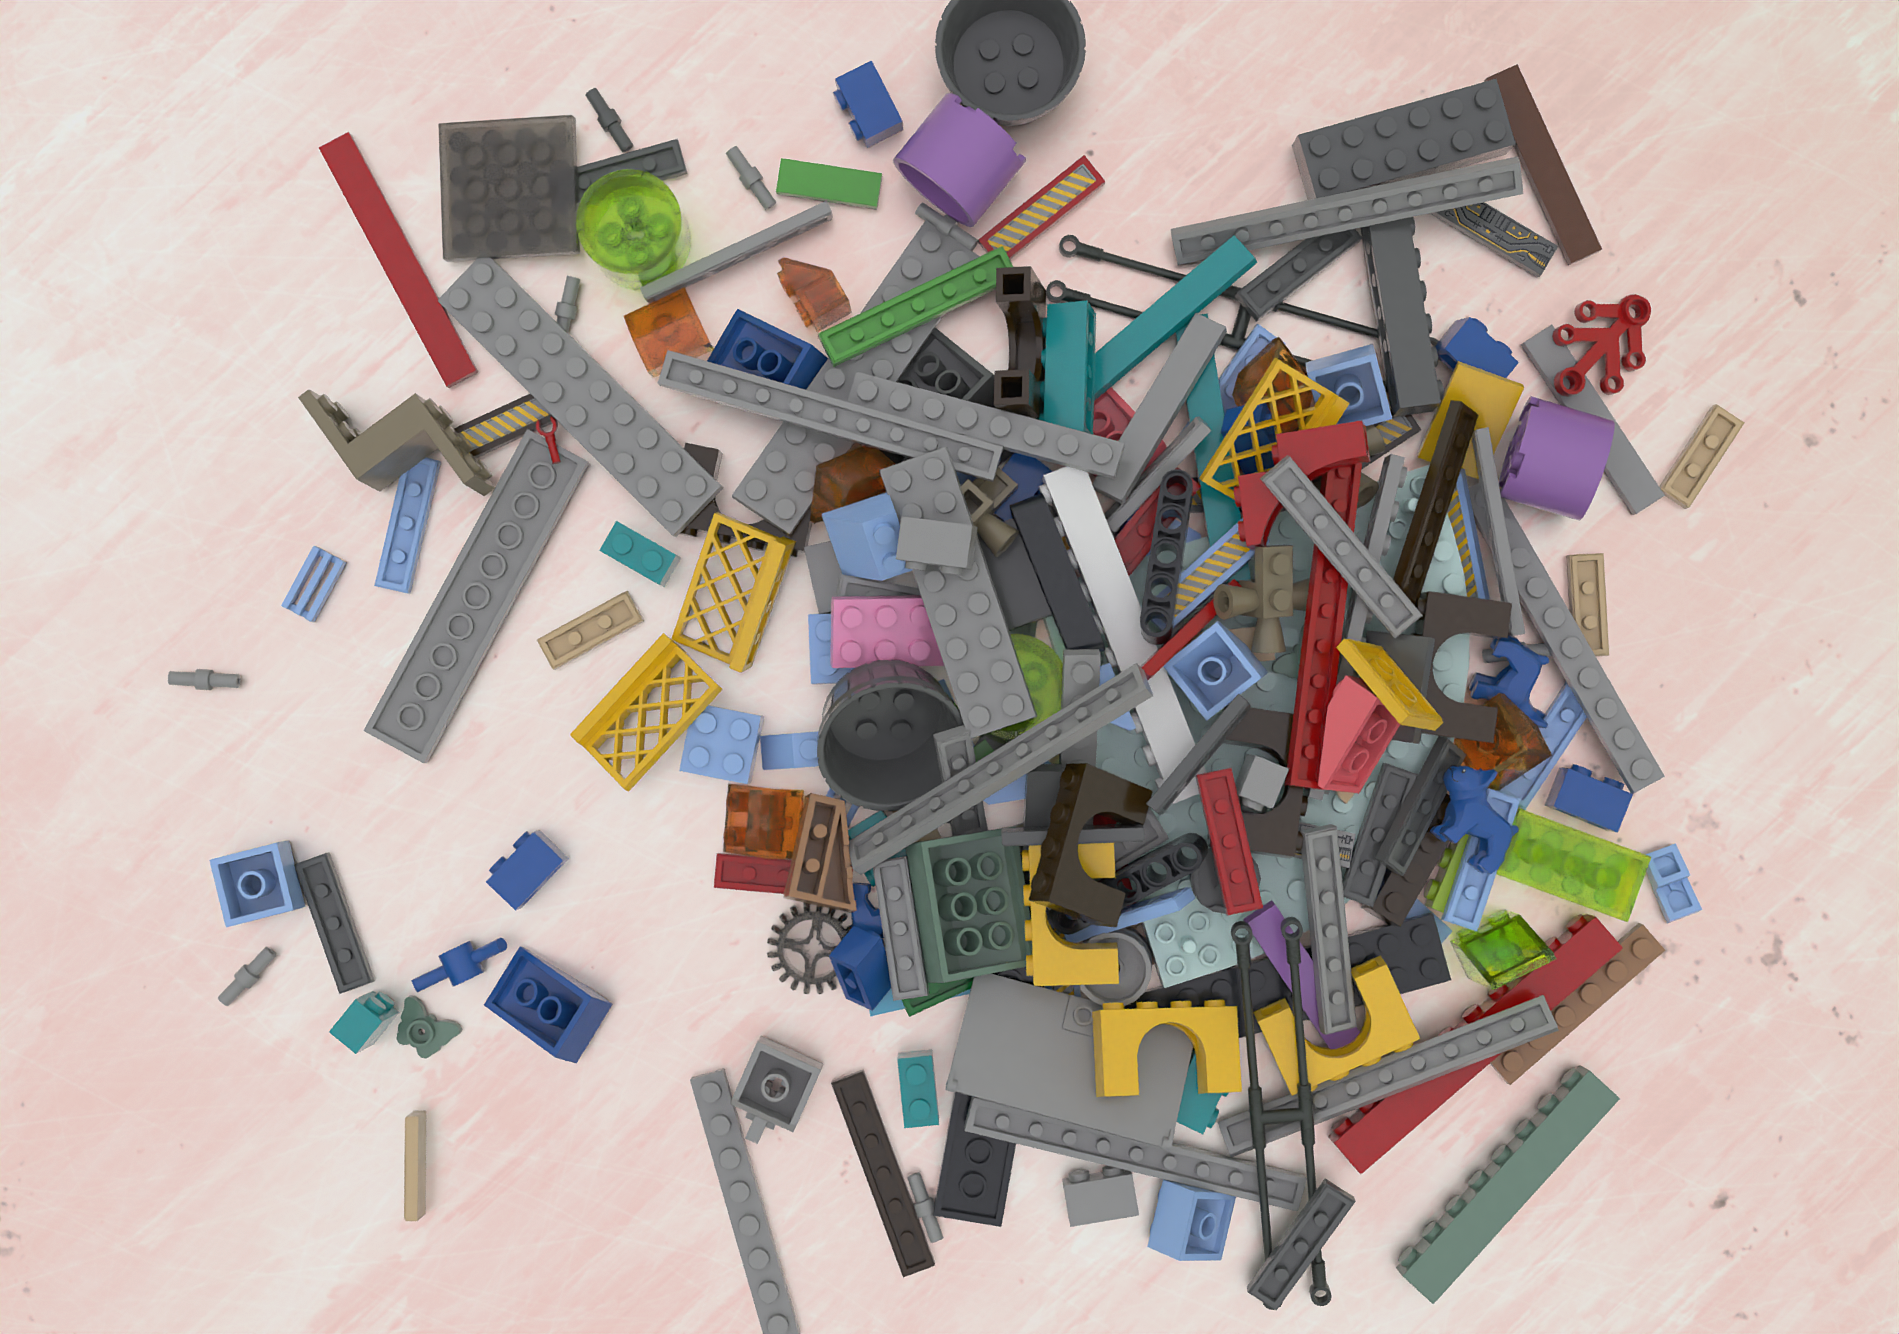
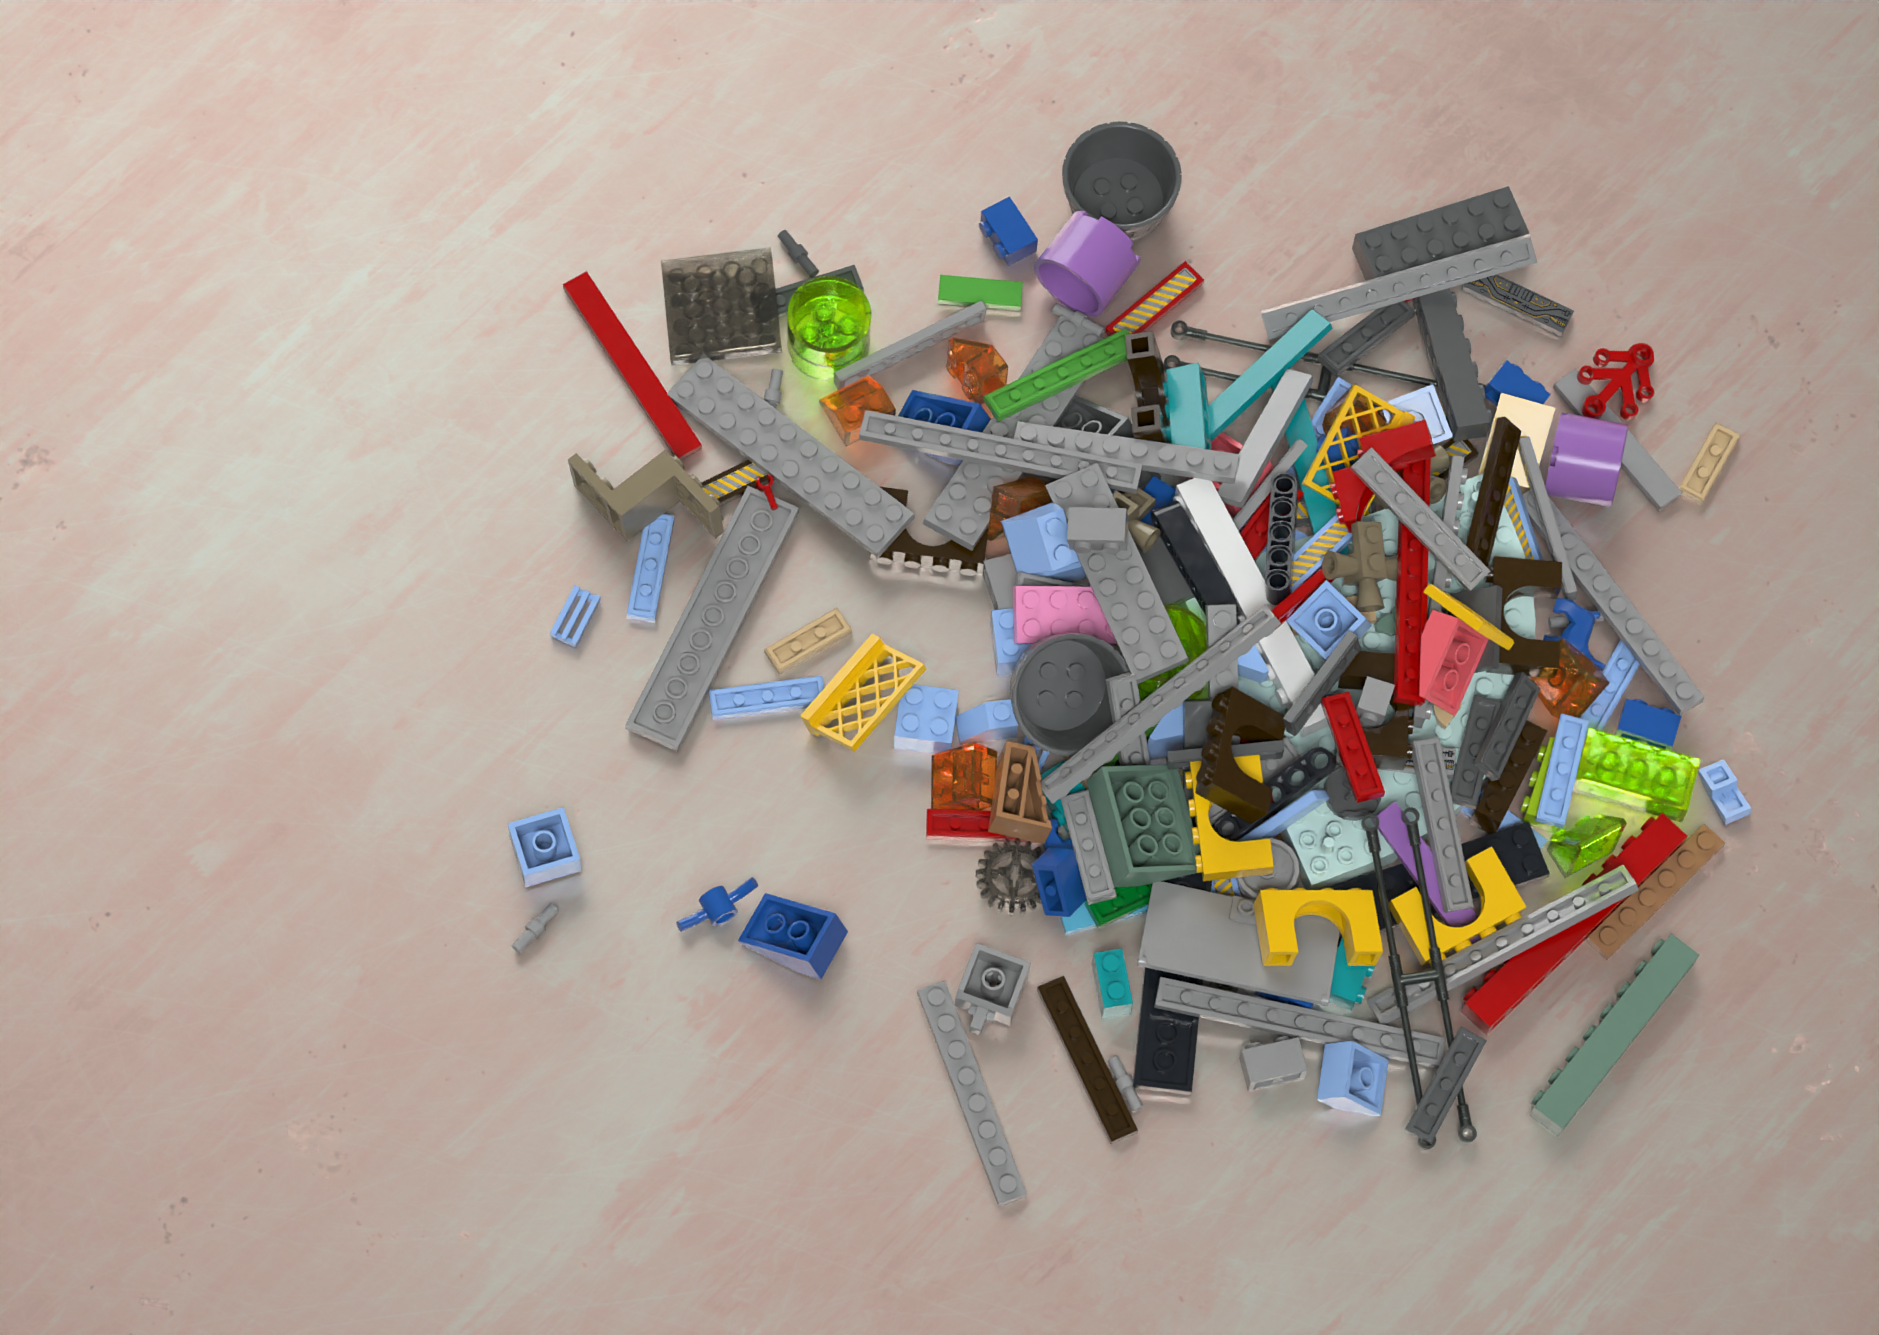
camera: 10 degrees left, 20 degrees down
light grey bar [168,669,241,690] -> none
dark grey tile [294,852,375,994] -> none
teal brick [329,991,400,1054] -> none
sand green animal [396,995,462,1059] -> none
tan tile [404,1111,426,1221] -> none
blue brick [486,830,569,911] -> none
teal brick [599,521,681,587] -> none
yellow fence [671,512,796,673] -> none
light grey bar [726,146,776,210] -> none
blue animal [1430,765,1519,874] -> none
reddish brown tile [1484,64,1602,265] -> none
tan tile [1566,553,1609,656] -> none
none -> light blue tile [709,676,824,720]

